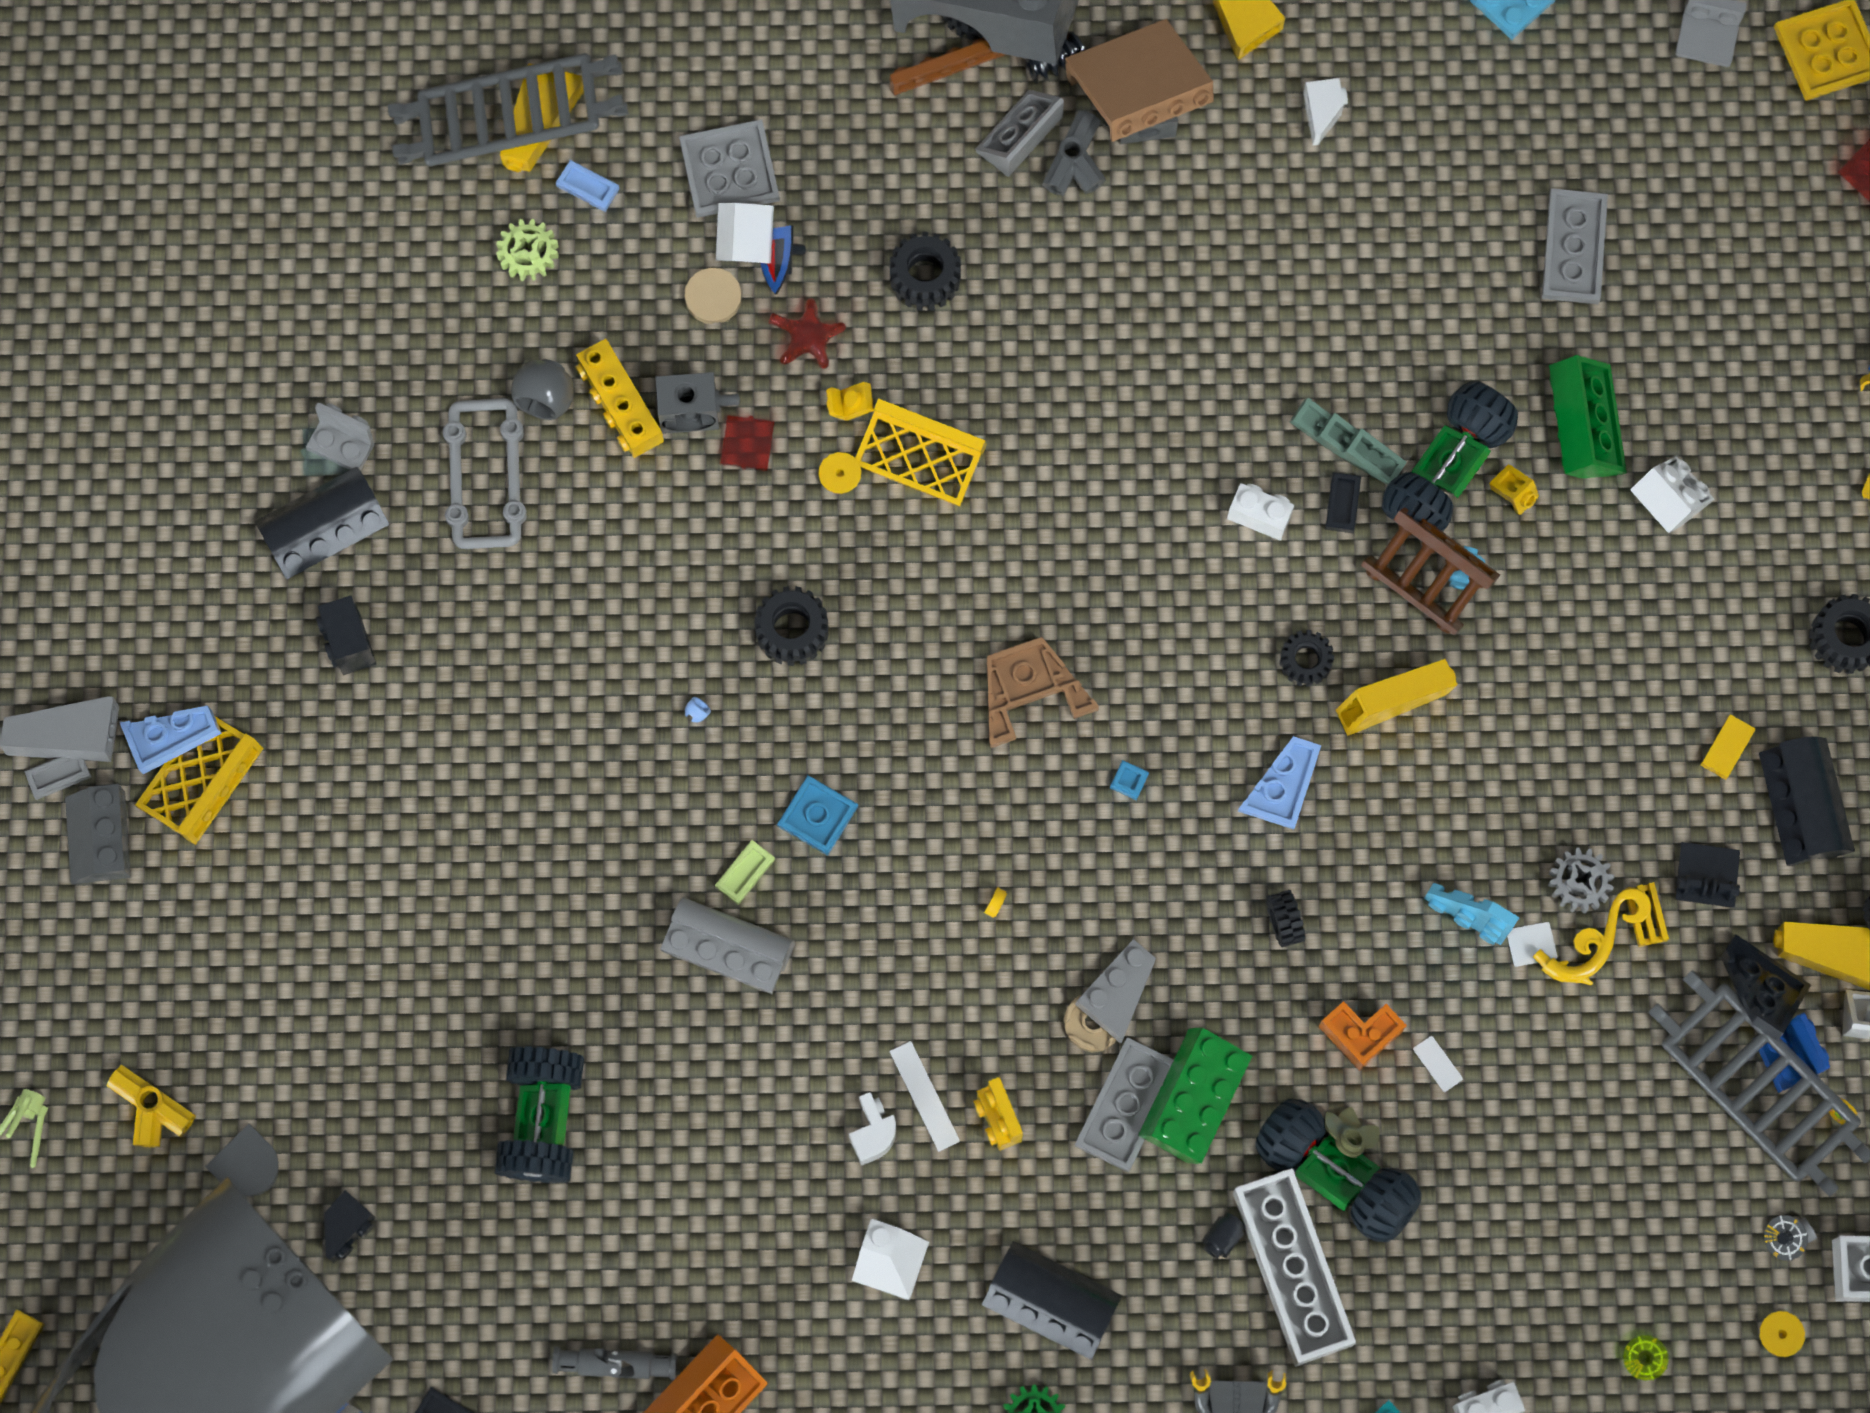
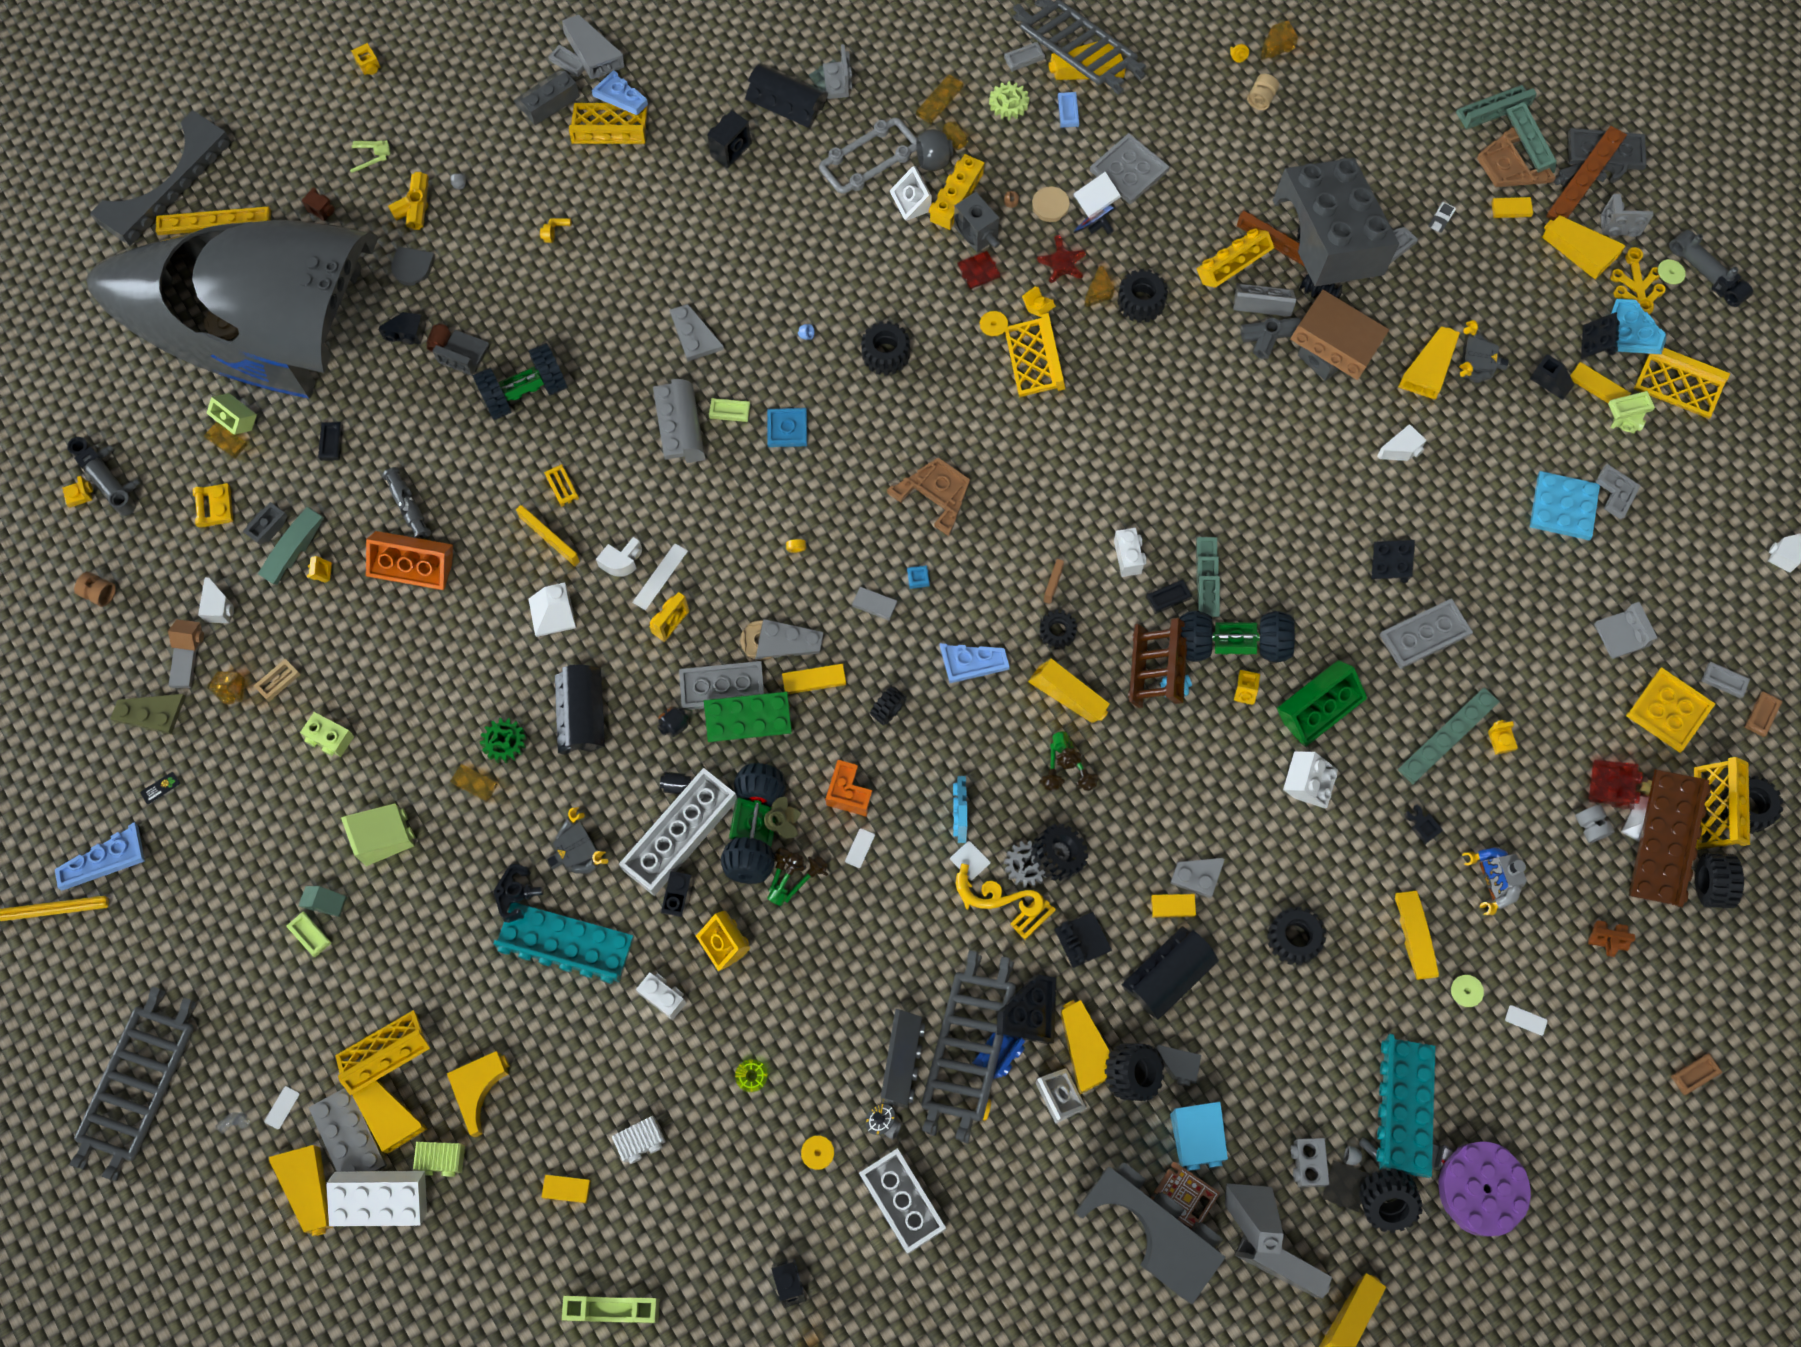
camera: 60 degrees right, 5 degrees down
none -> copper brick [302,187,335,221]
none -> copper brick [426,324,451,352]
none -> dark grey bracket [433,330,489,376]
none -> light grey hinge [450,174,466,190]
none -> yellow tile [516,505,580,567]
none -> yellow plate [540,218,572,243]
none -> yellow tile [544,464,579,507]
none -> black head [657,706,689,737]
none -> black slope [661,871,694,917]
none -> light grey wing [670,304,724,361]
none -> yellow brick [696,911,750,971]
none -> plant [767,848,828,906]
none -> yellow tile [782,664,846,694]
none -> light grey tile [852,587,897,621]
none -> dark grey slope [881,1009,925,1108]
none -> white slope [890,166,932,221]
none -> clear yellow tile [916,74,963,124]
none -> clear yellow brick [942,121,968,150]
none -> light grey tile [1004,42,1045,72]
none -> medium nougat hinge [1004,191,1019,208]
none -> black bush [1031,824,1088,882]
none -> dark brown plant [1039,731,1100,792]
none -> medium nougat tile [1043,559,1064,604]
none -> clear yellow slope [1084,265,1114,307]
none -> light grey wing [1170,858,1225,899]
none -> yellow brick [1196,228,1274,288]
none -> black hinge [1371,540,1415,583]
none -> sand green plate [1398,687,1500,784]
none -> black plate [1404,804,1443,845]
none -> yellow bracket [1488,720,1518,755]

